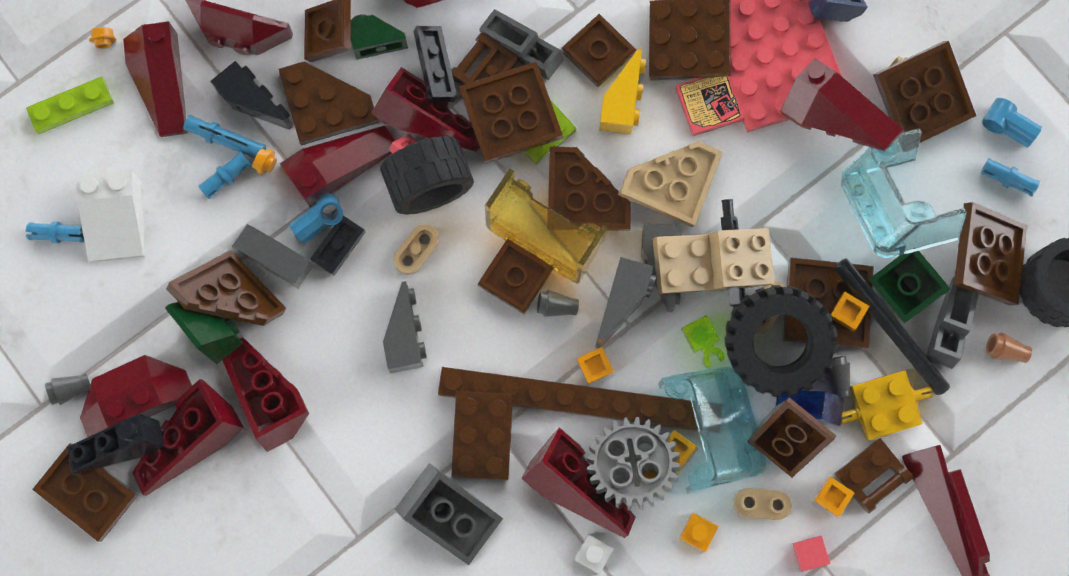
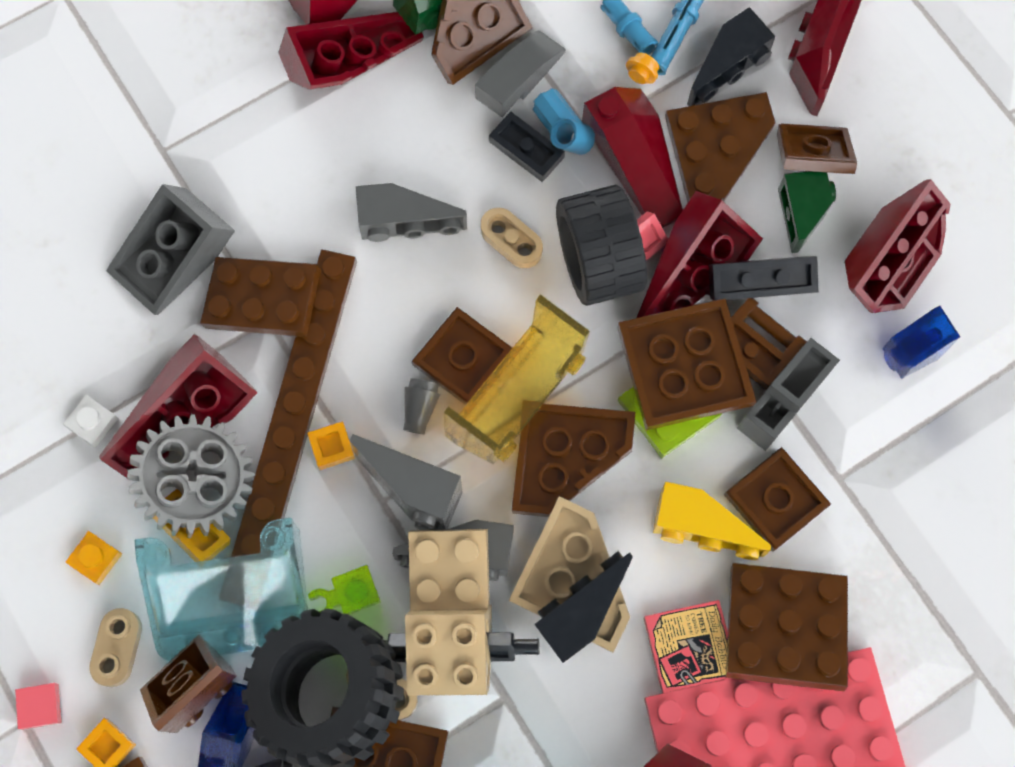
camera: 95 degrees right, 5 degrees down
none -> black slope [534,551,633,663]

